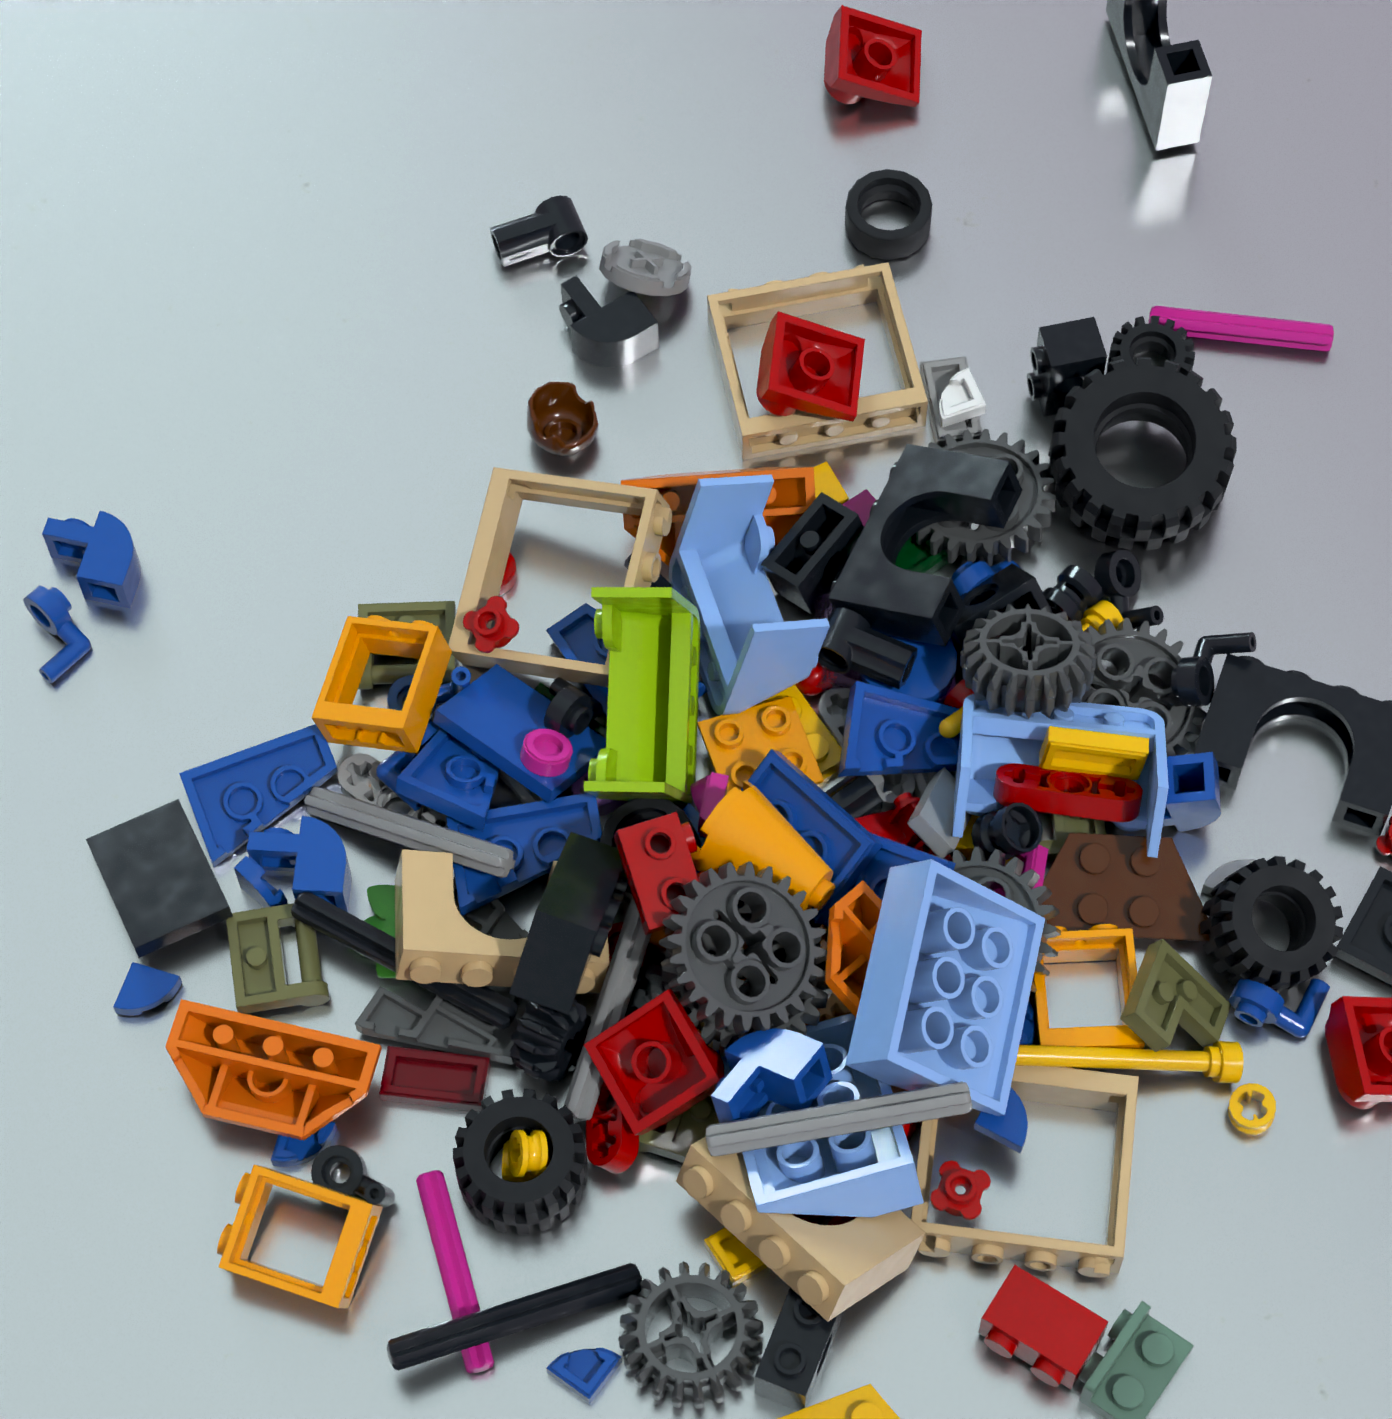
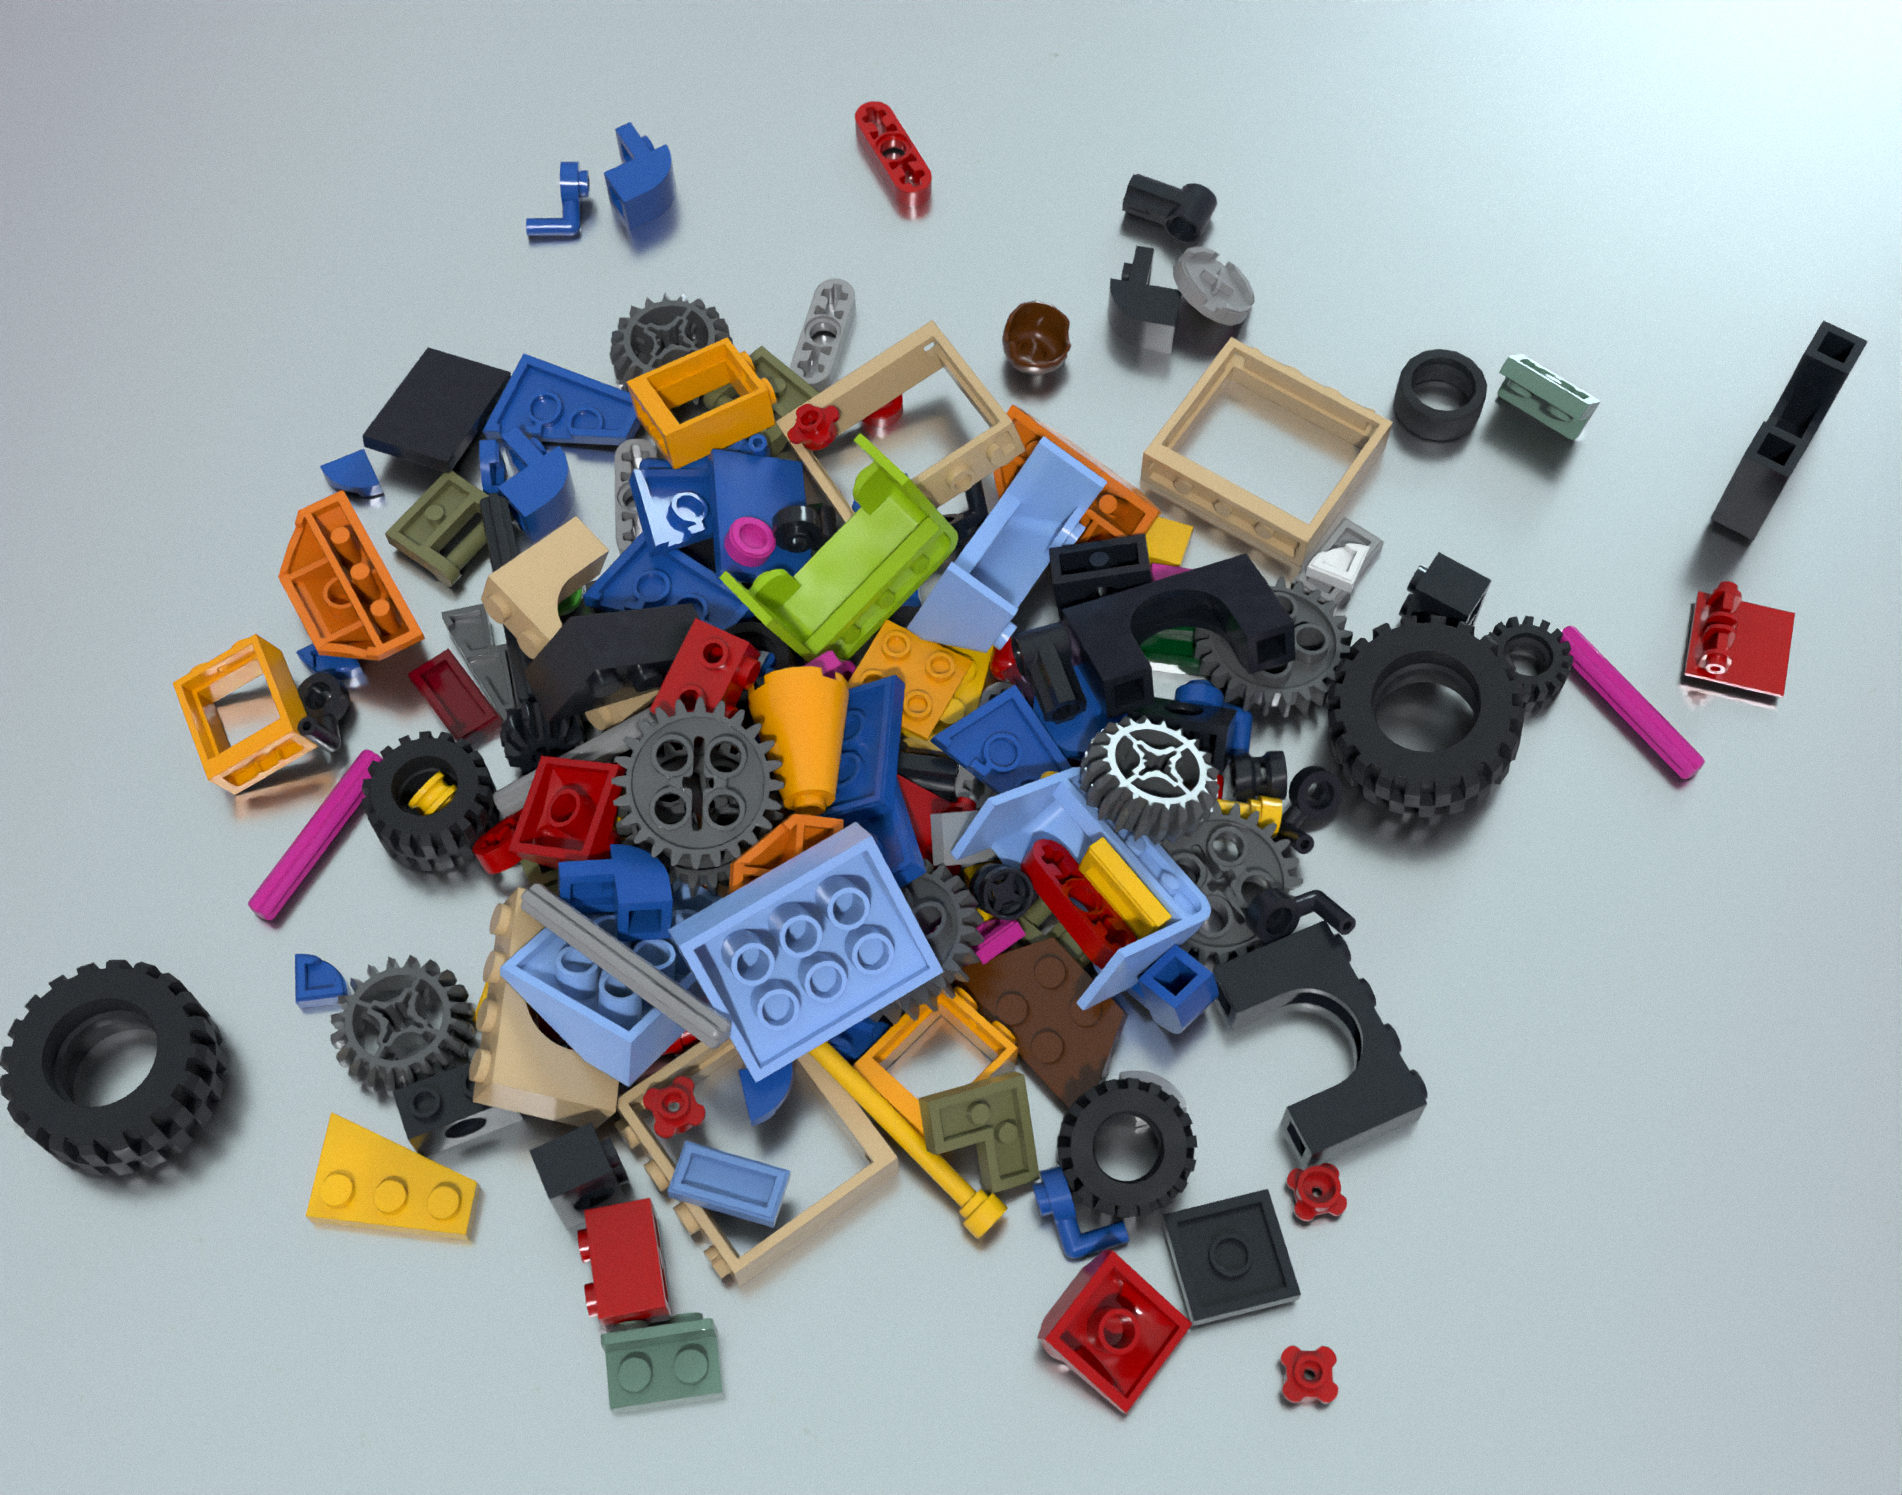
camera: 45 degrees right, 0 degrees up
light grey axle [304,786,516,878] -> none
black axle [387,1263,642,1370] -> none
red slope [756,311,865,422] -> none
red slope [824,5,922,107] -> none
yellow bush [1228,1083,1276,1135] -> none
none -> black brick [529,1123,629,1229]
none -> dark grey gear [609,293,733,410]
none -> medium blue tile [667,1140,791,1228]
none -> light grey beam [790,278,856,393]
none -> red beam [855,101,932,207]
none -> sand green bracket [1497,354,1601,440]
none -> red hinge [1684,581,1795,698]

